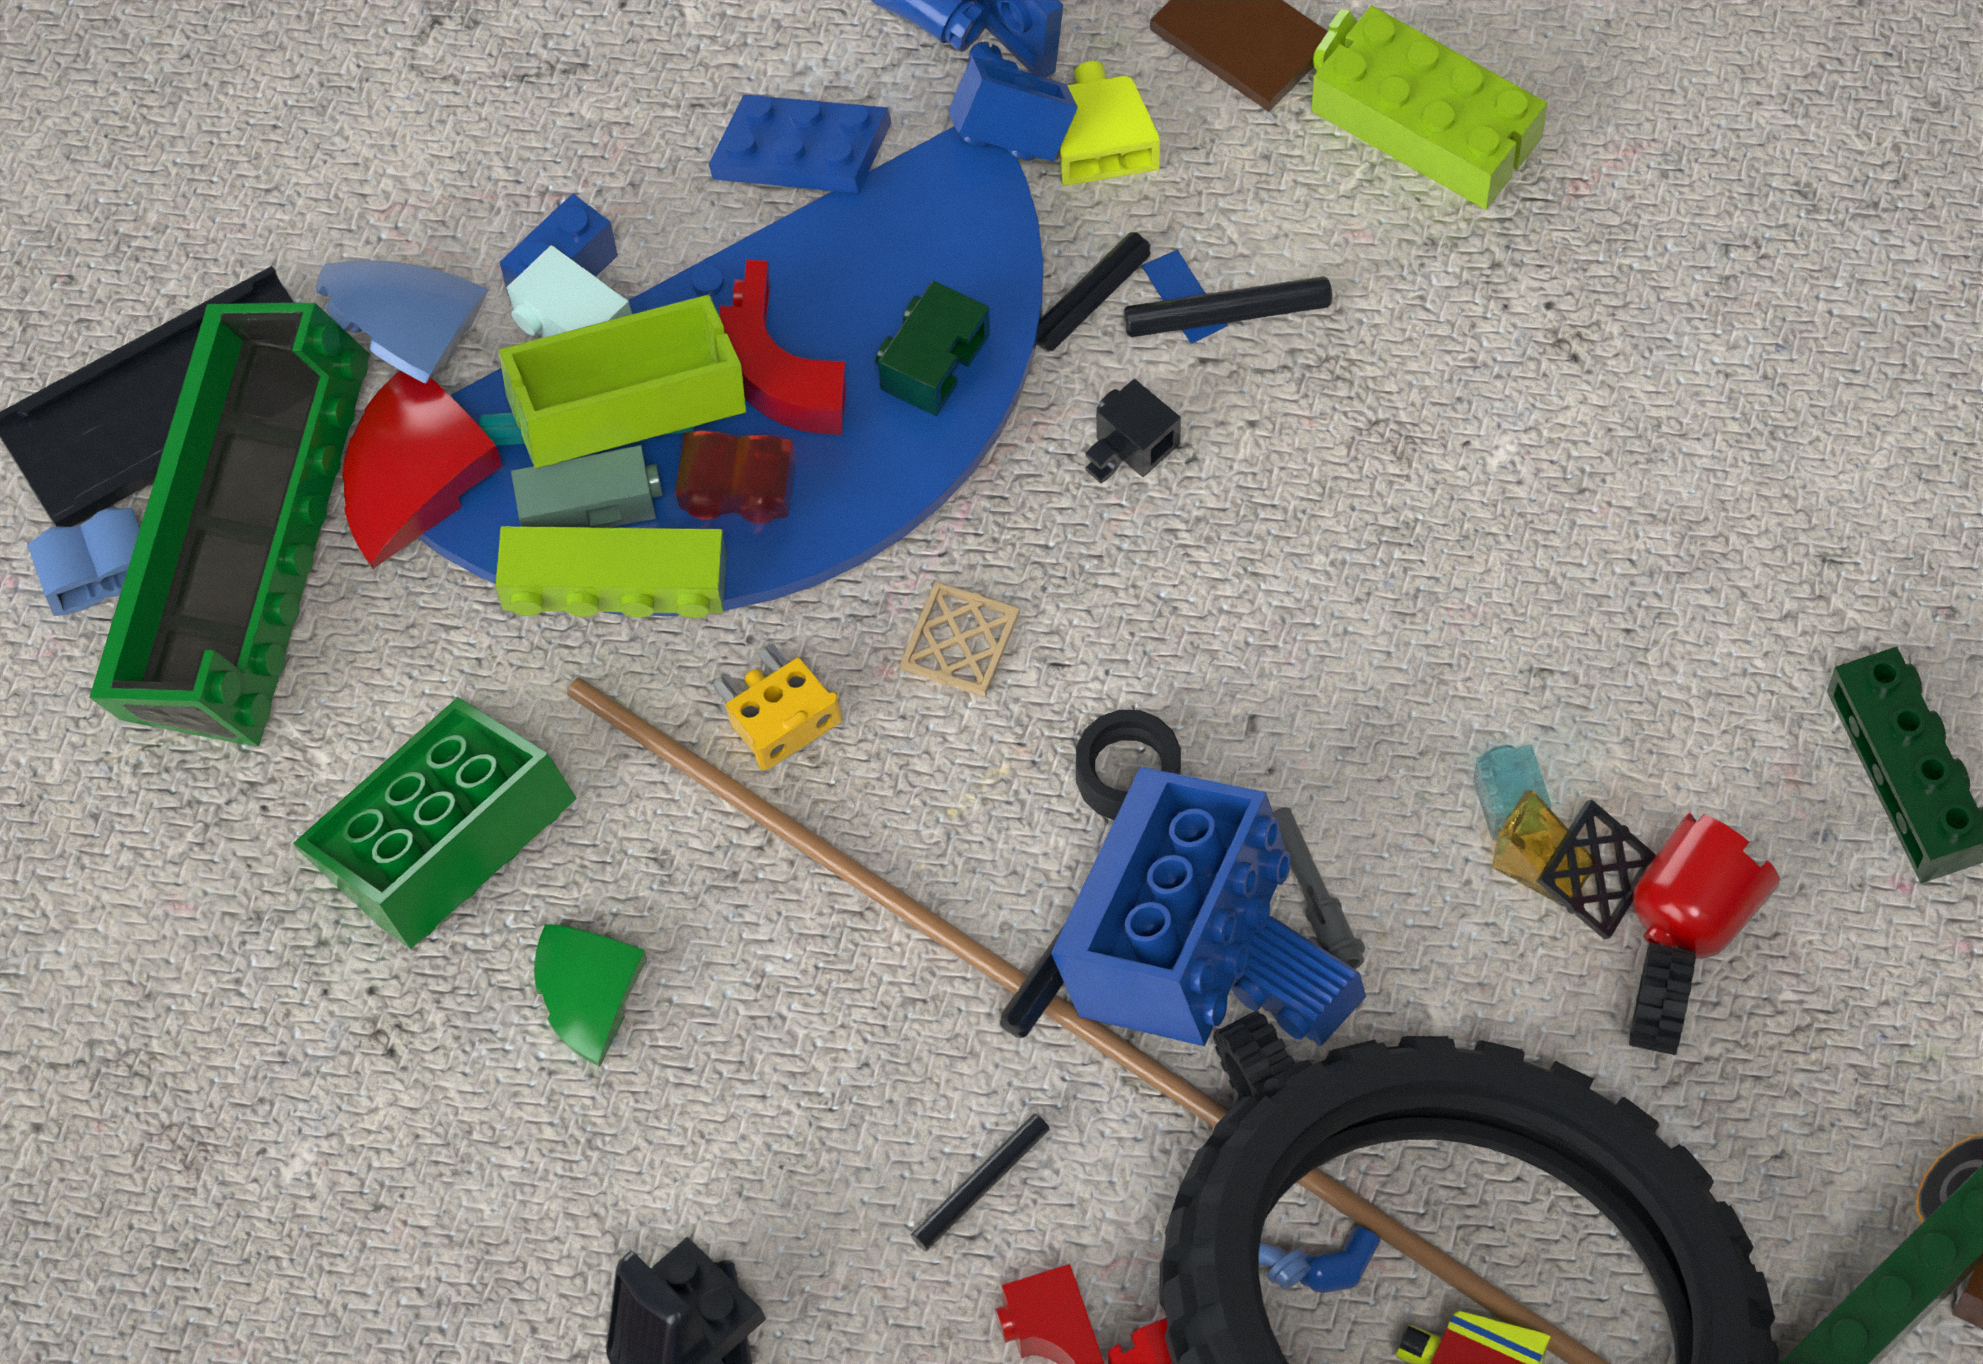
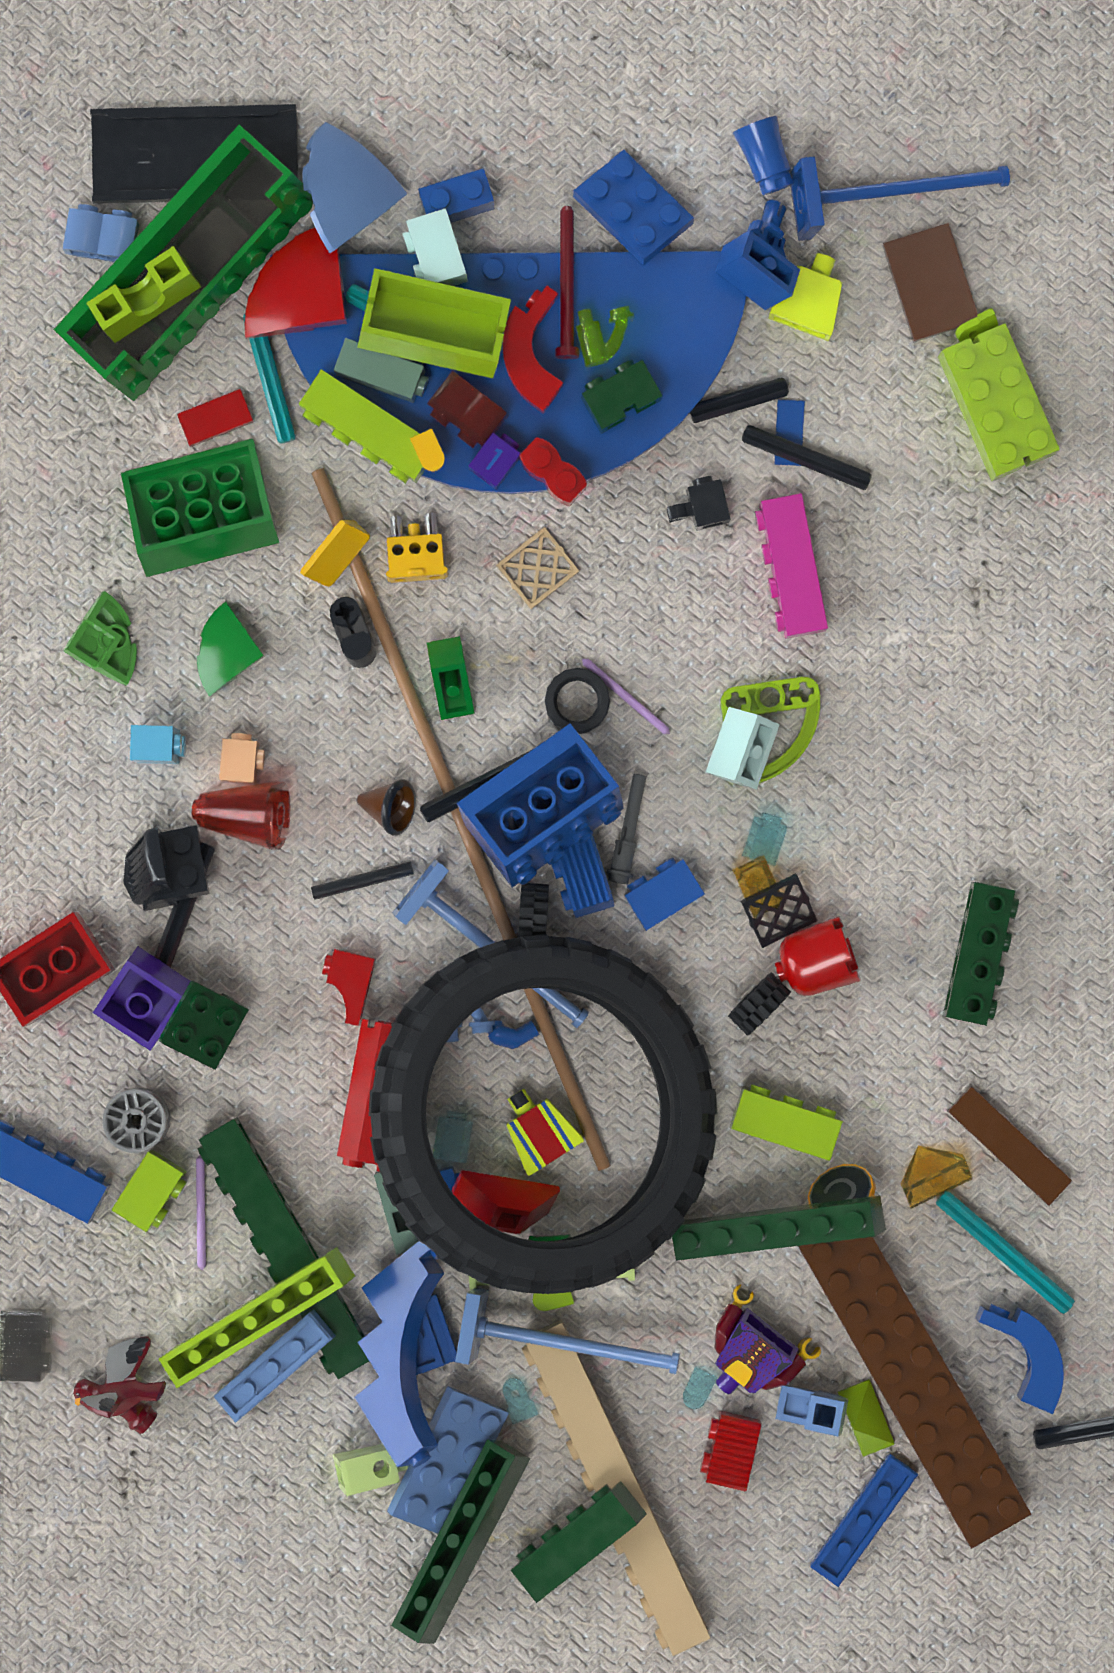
camera: 25 degrees right, 25 degrees up
none -> bright green brick [63,591,137,686]
none -> lime arch [87,246,201,343]
none -> medium azure brick [130,725,186,764]
none -> red tile [177,389,254,447]
none -> clear red cone [192,781,291,850]
none -> light nougat brick [219,733,265,784]
none -> teal axle [243,314,296,444]
none -> yellow slope [300,520,370,587]
none -> black piece [330,597,376,668]
none -> reddish brown hat [356,779,416,836]
none -> medium blue tile [392,859,589,1028]
none -> yellow piece [410,429,445,472]
none -> green slope [426,636,475,720]
none -> dark purple brick [468,433,521,490]
none -> red brick [520,437,587,506]
none -> dark red bar [555,206,579,360]
none -> clear neon green plant [576,306,634,367]
none -> lavender axle [582,659,670,734]
none -> blue brick [624,858,705,931]
none -> light aqua brick [706,707,780,790]
none -> lime beam [720,677,820,786]
none -> lime brick [730,1084,843,1161]
none -> dark pink brick [755,493,828,639]

